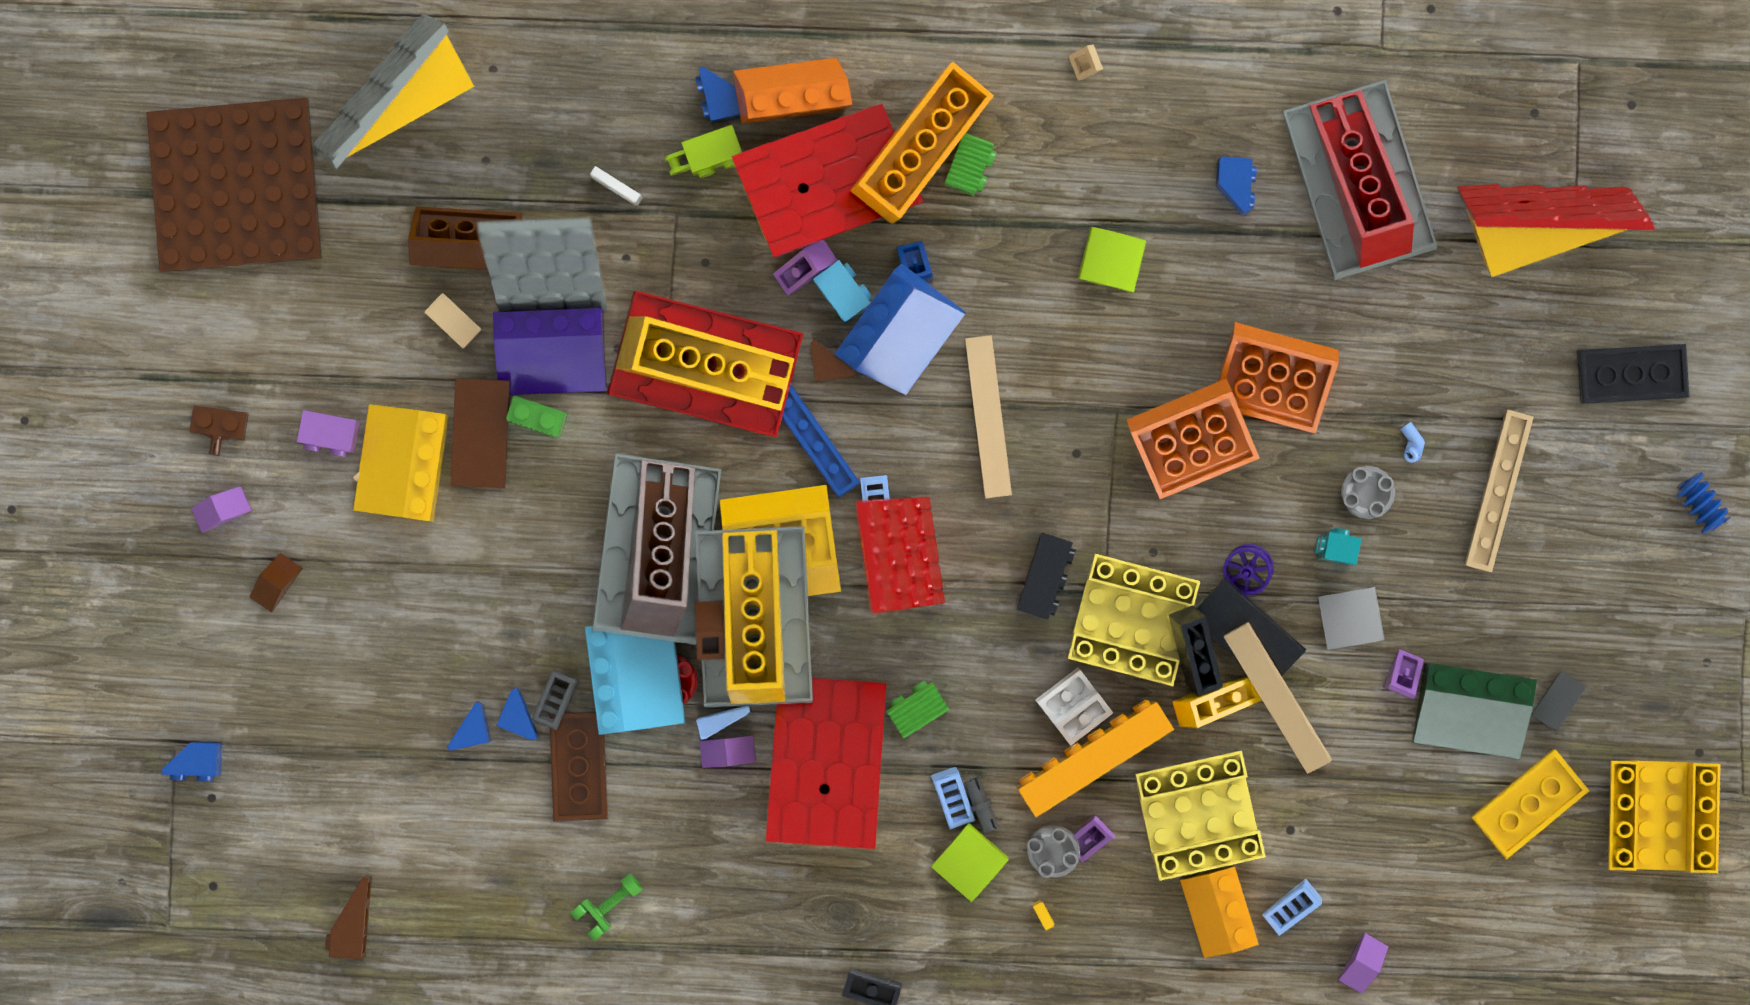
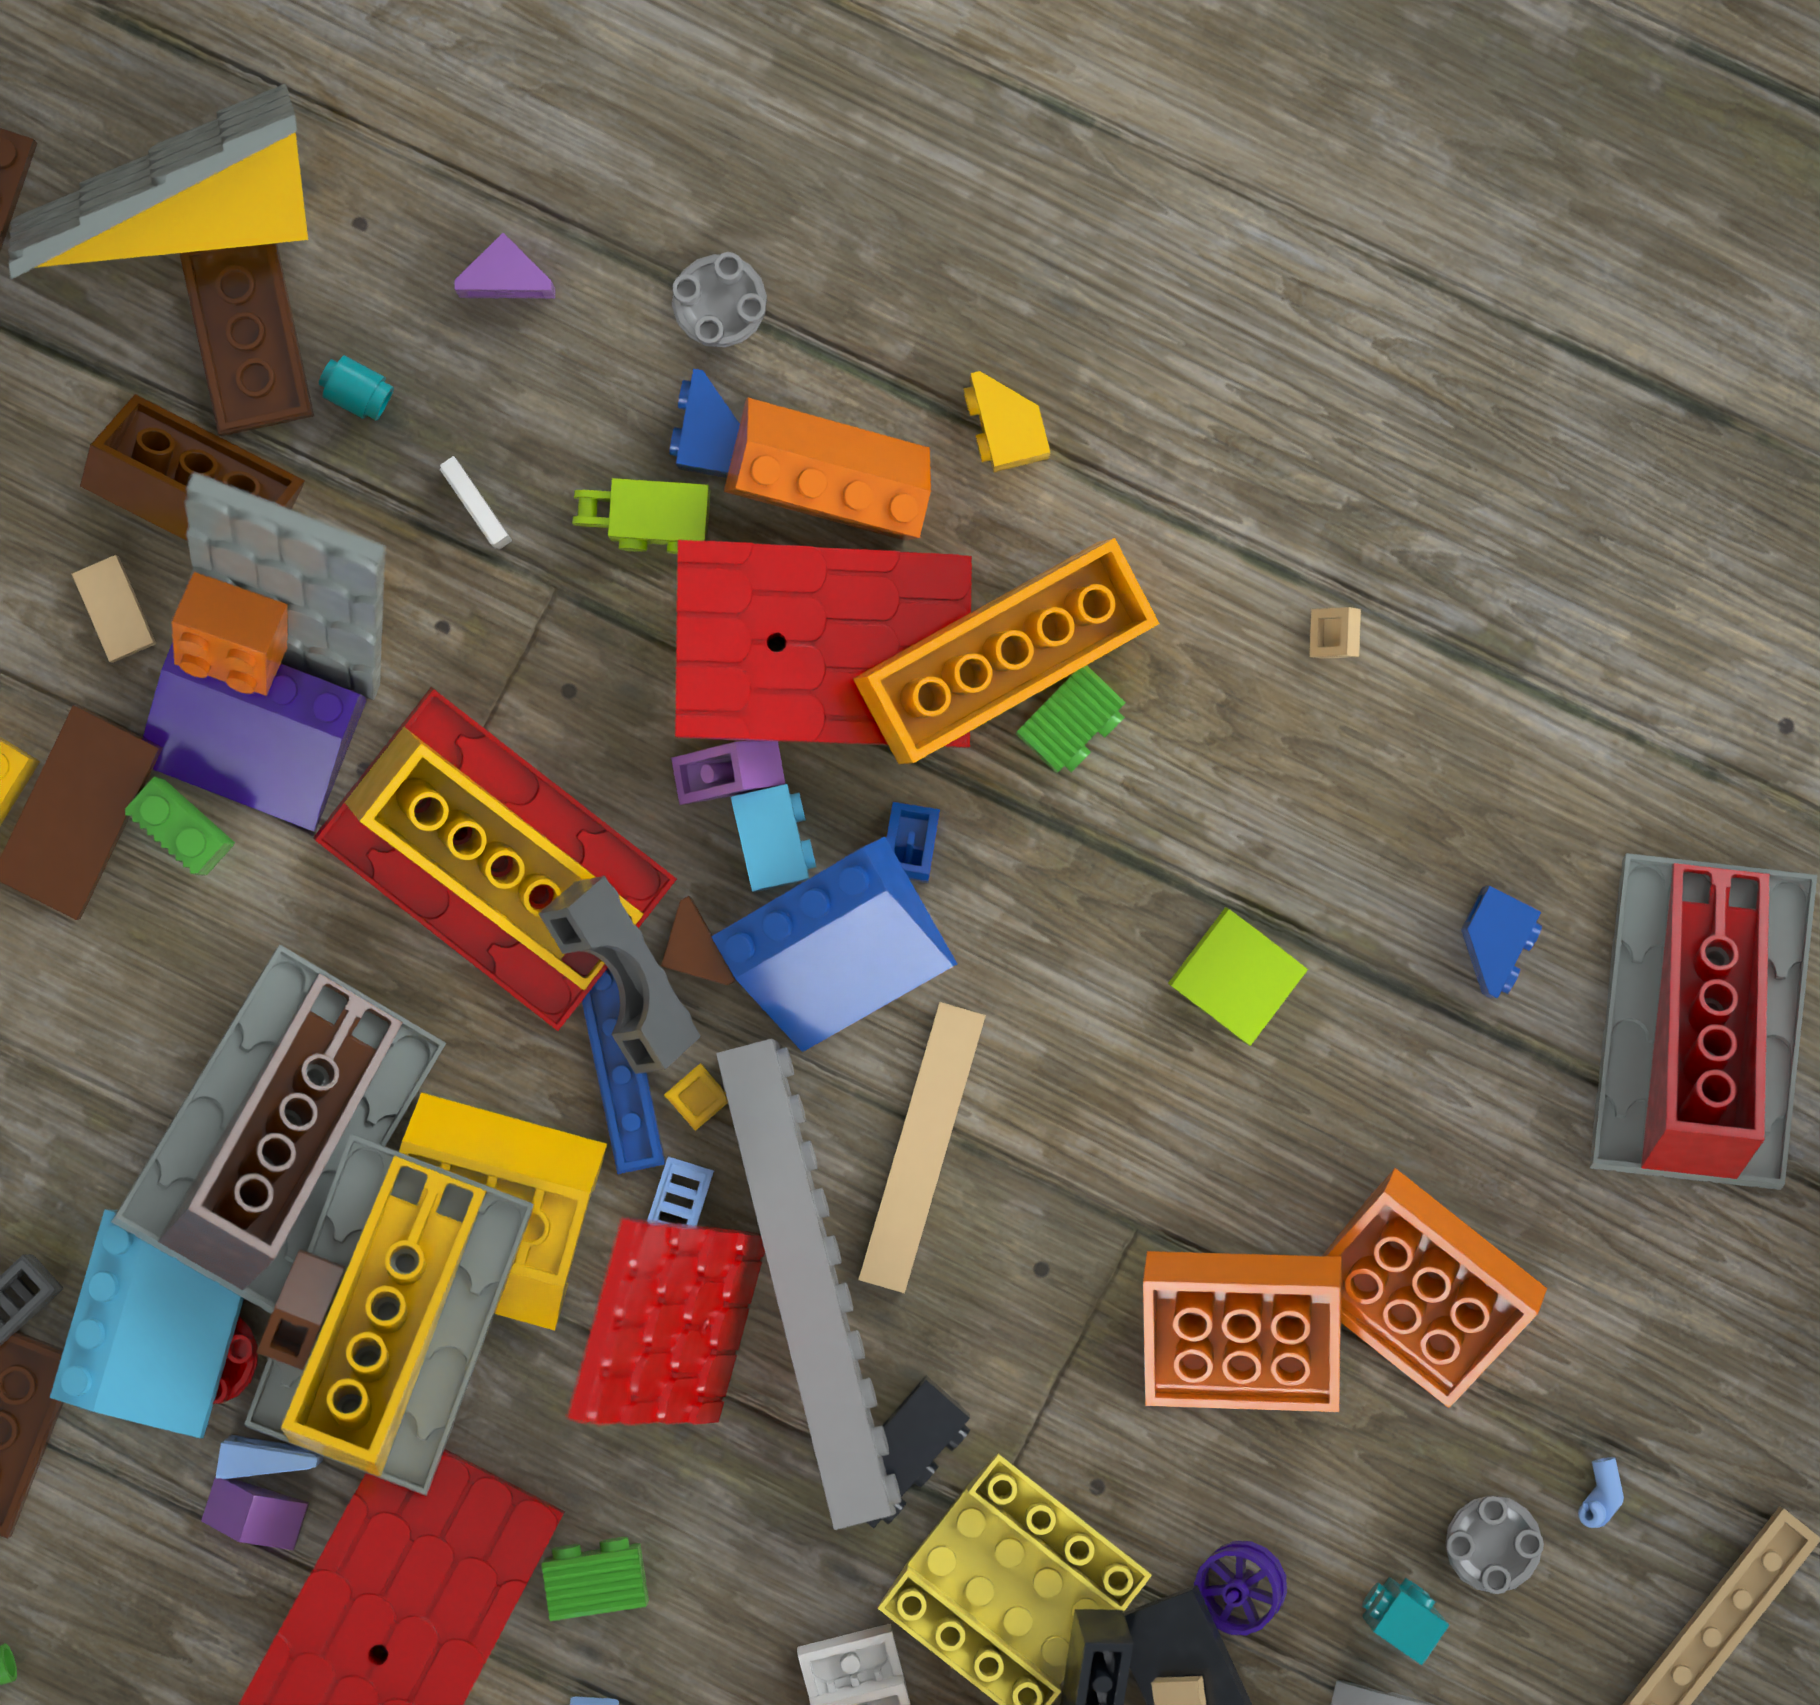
camera: 20 degrees right, 0 degrees up
none -> orange brick [172,572,288,696]
none -> reddish brown tile [179,243,314,437]
none -> teal brick [318,355,394,421]
none -> medium lavender slope [455,233,555,298]
none -> dark grey arch [538,876,701,1074]
none -> yellow tile [664,1063,728,1131]
none -> light grey dish [672,252,767,348]
none -> light grey brick [716,1038,901,1530]
none -> yellow slope [963,371,1050,473]

